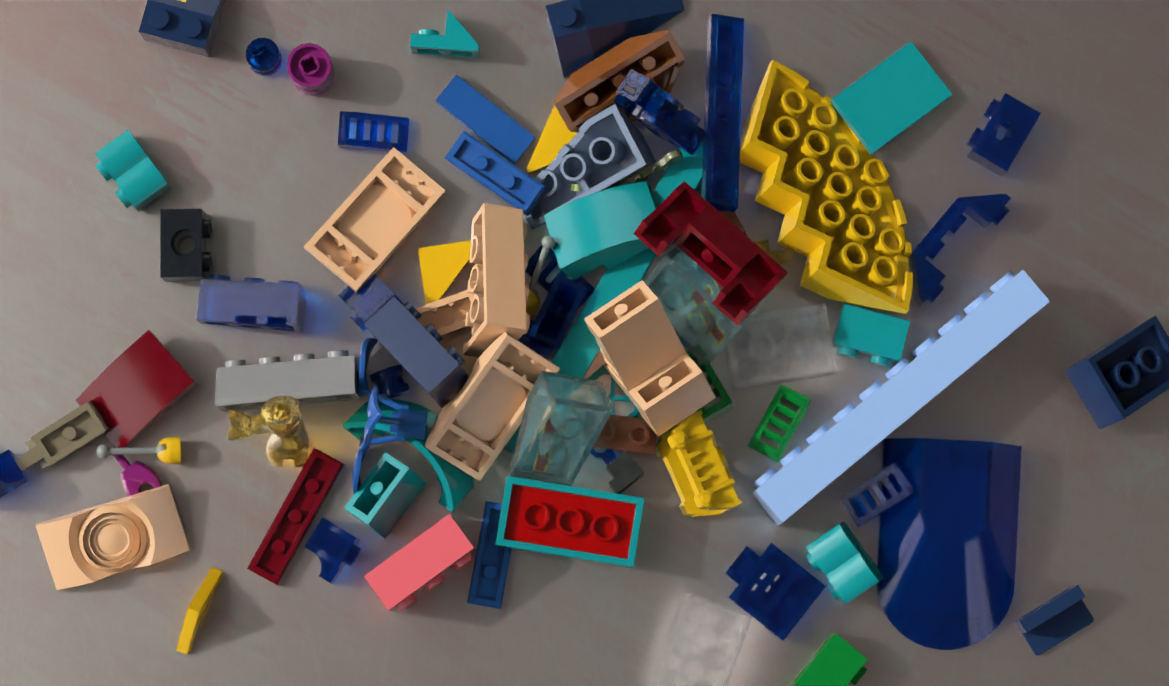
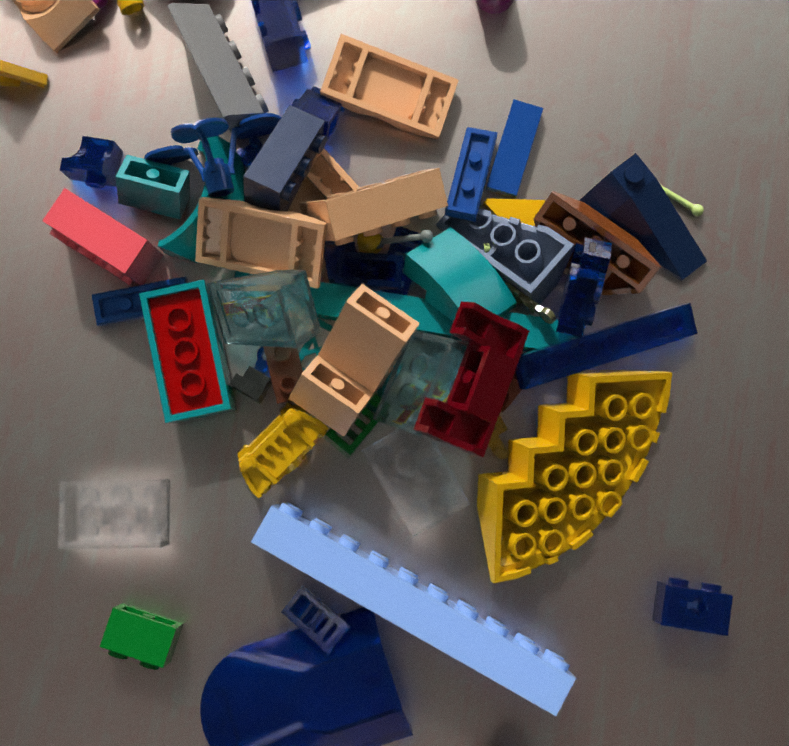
camera: 75 degrees right, 0 degrees up
clear yellow piece [227,396,309,467] -> none
dark red tile [247,448,345,585] -> none
clear blue slope [338,111,409,152] -> none
teal slope [410,10,480,58] -> none
yellow tile [418,240,471,304] -> none
clear blue piece [724,543,826,641] -> none
green slope [747,384,811,462] -> none
teal brick [806,521,883,604] -> none
teal tile [830,42,953,155] -> none
teal brick [830,303,911,368] -> none
clear blue slope [910,194,1011,306] -> none

